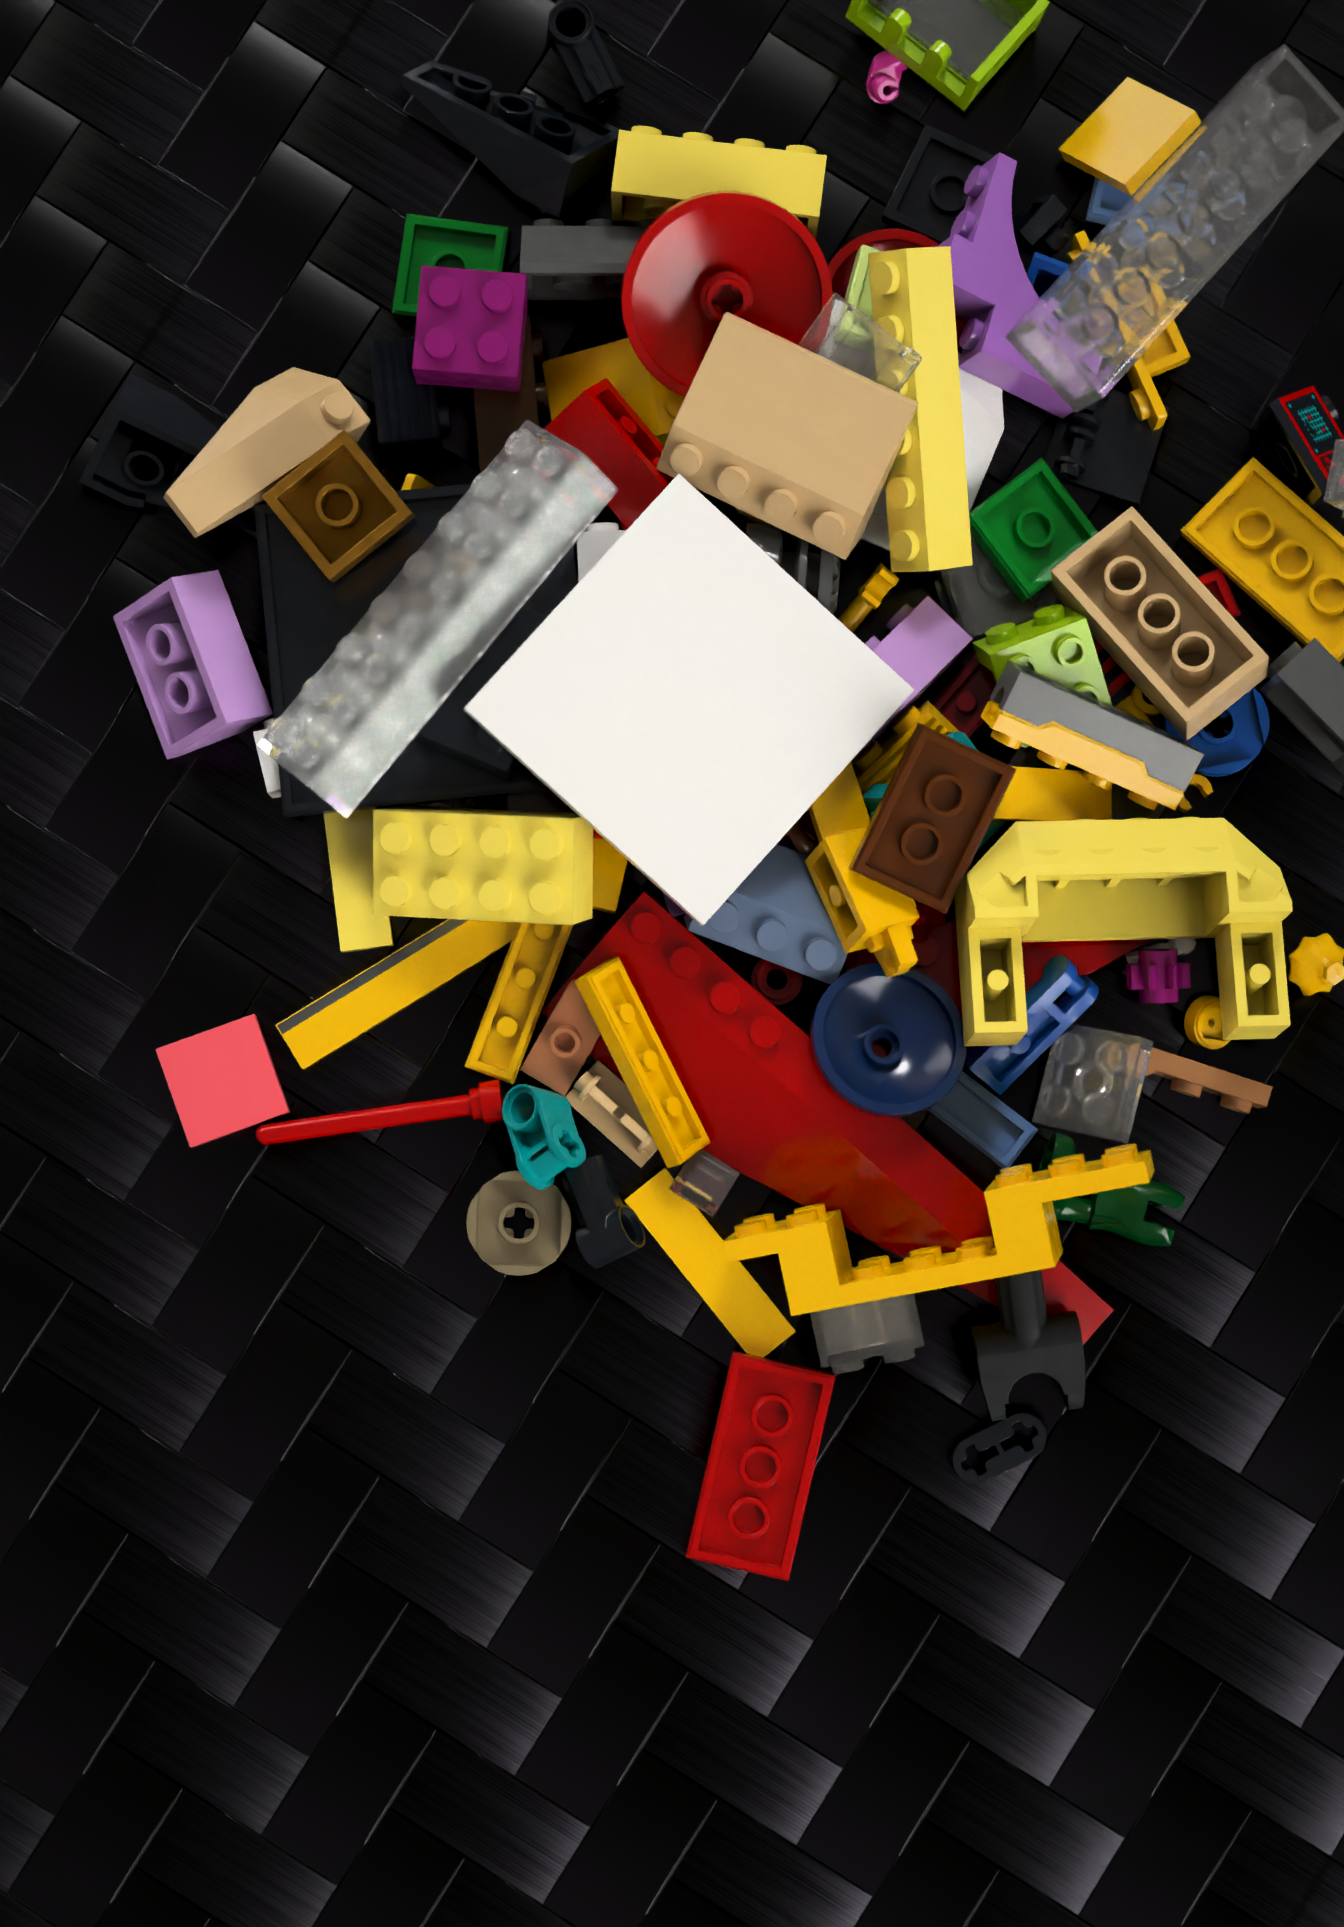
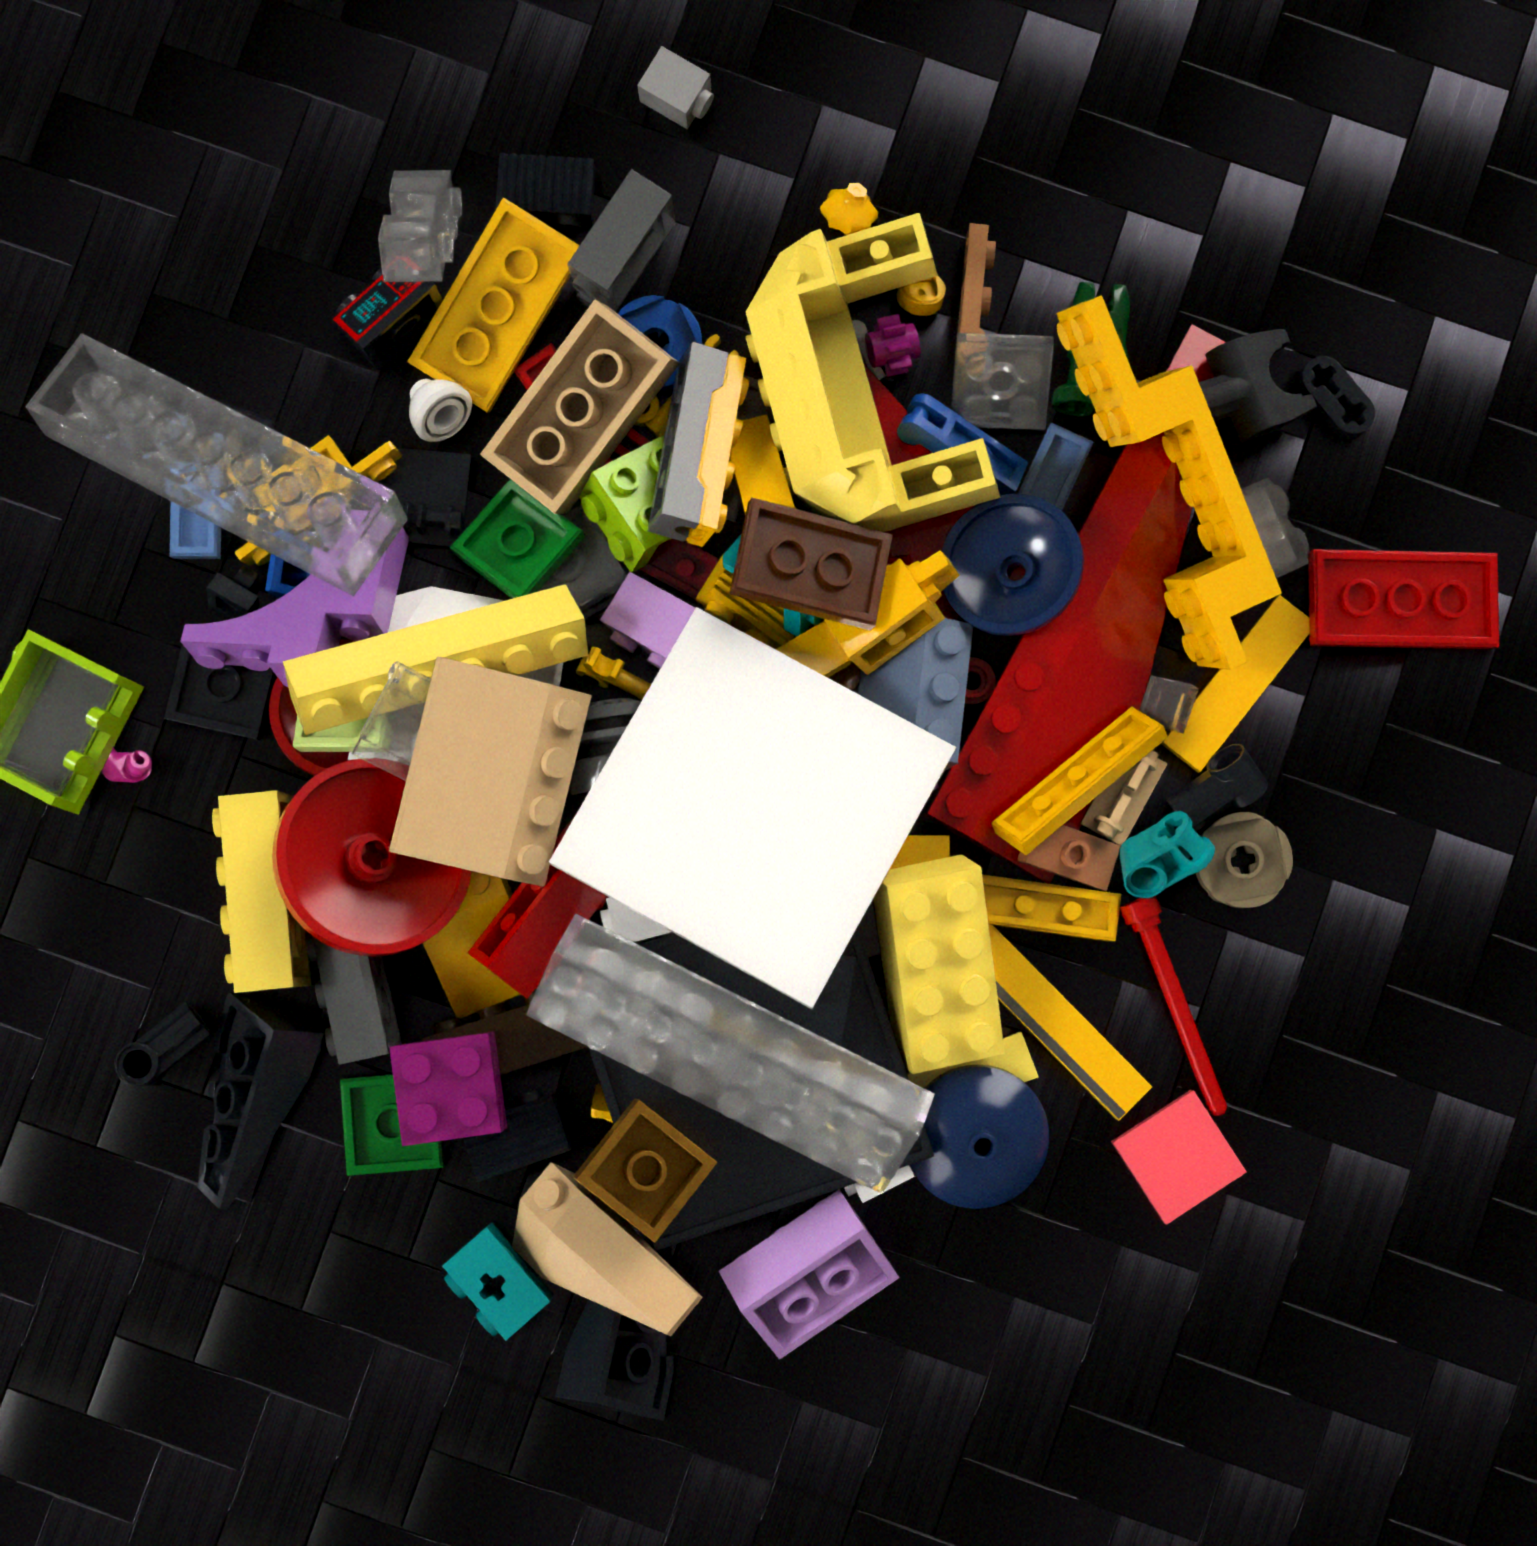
camera: 100 degrees left, 0 degrees up
yellow tile [1058,77,1202,196] -> none
none -> white brick [409,379,472,442]
none -> teal brick [442,1222,554,1341]
none -> dark blue dish [911,1065,1049,1209]

